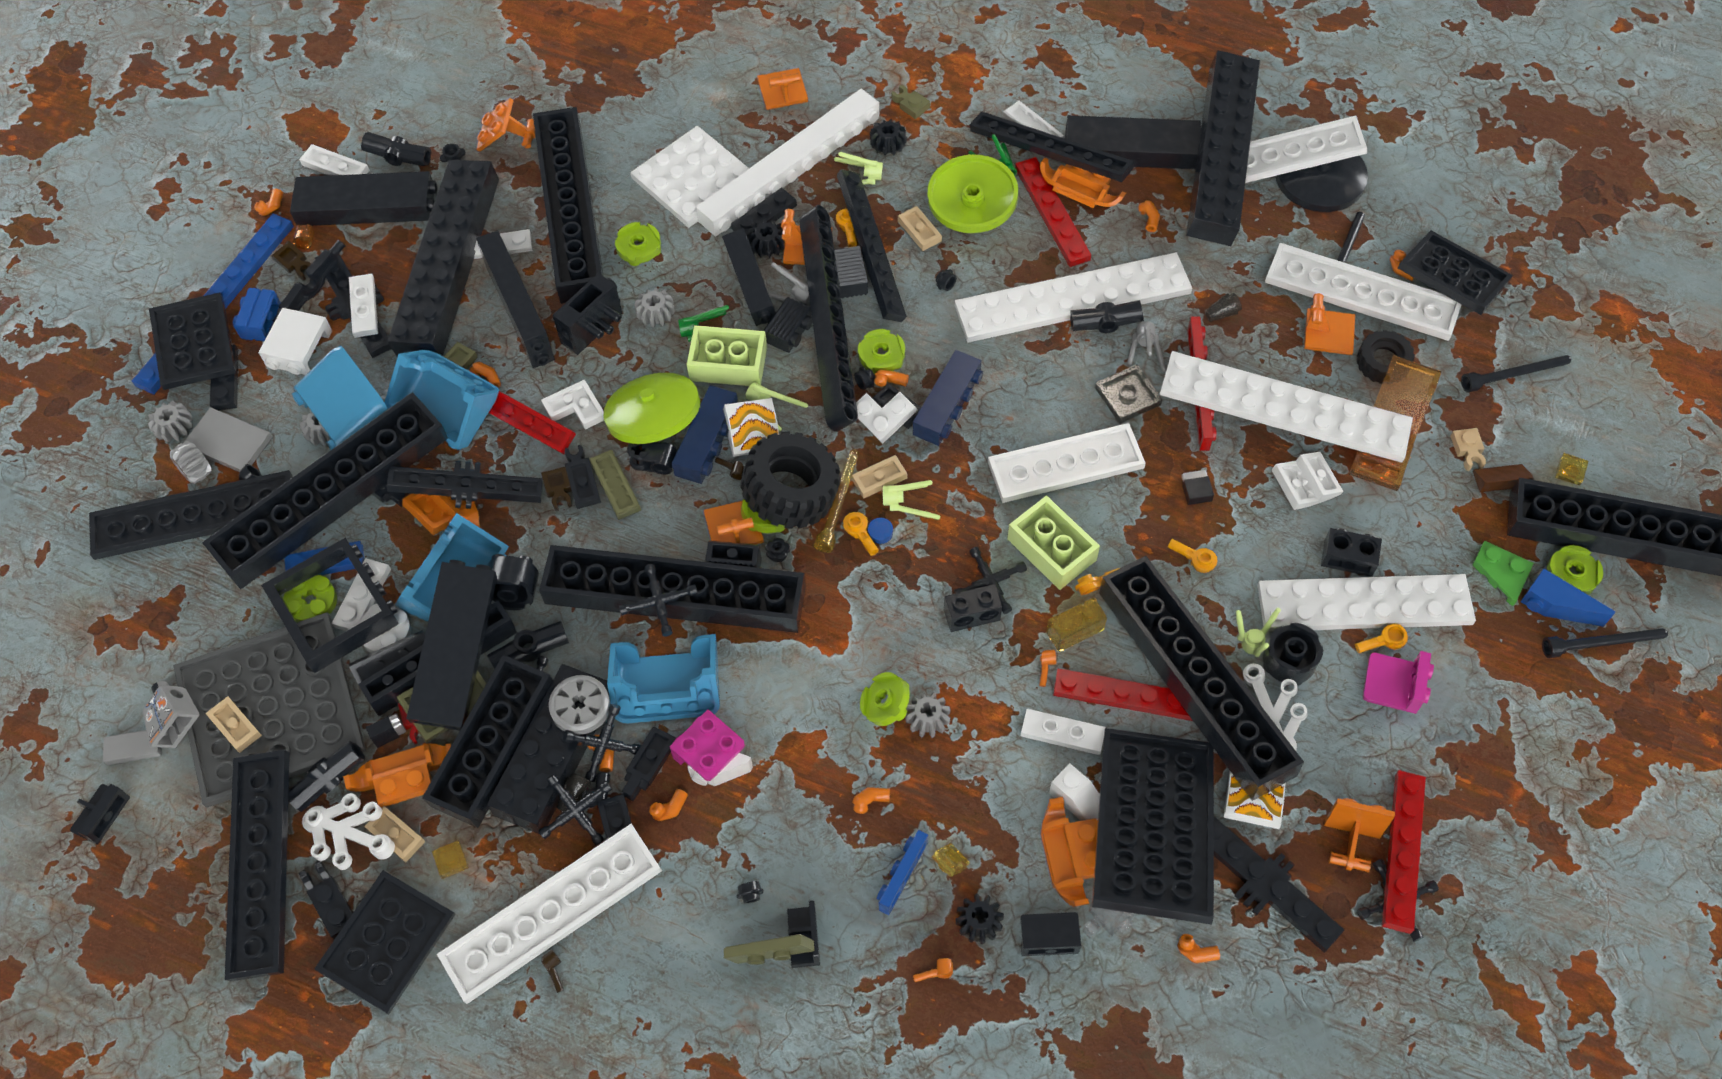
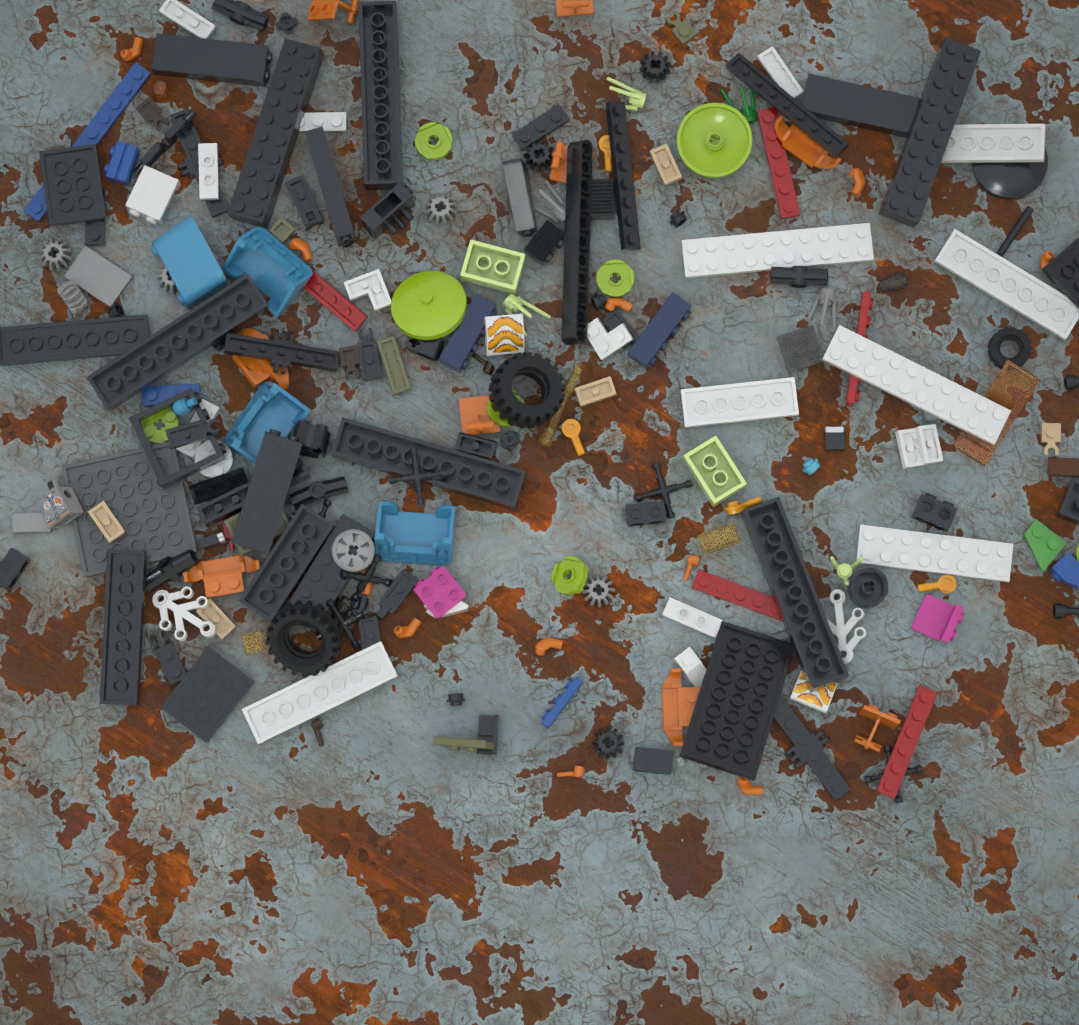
camera: 10 degrees right, 20 degrees up
white plate [630,125,749,228] -> none
green plant [678,305,729,342] -> none
white brick [696,89,879,237] -> none
blue tile [868,518,893,544] -> none
yellowish green plant [883,480,940,520] -> none
clear yellow plate [931,843,970,877] -> none
light orange plate [1168,539,1218,573] -> none
orange plate [1304,293,1355,355] -> none
none -> black plate [165,419,220,449]
none -> dark azure cylinder [172,397,198,415]
none -> black tyre [265,600,343,677]
none -> black plate [285,175,324,231]
none -> medium azure plate [802,458,820,475]

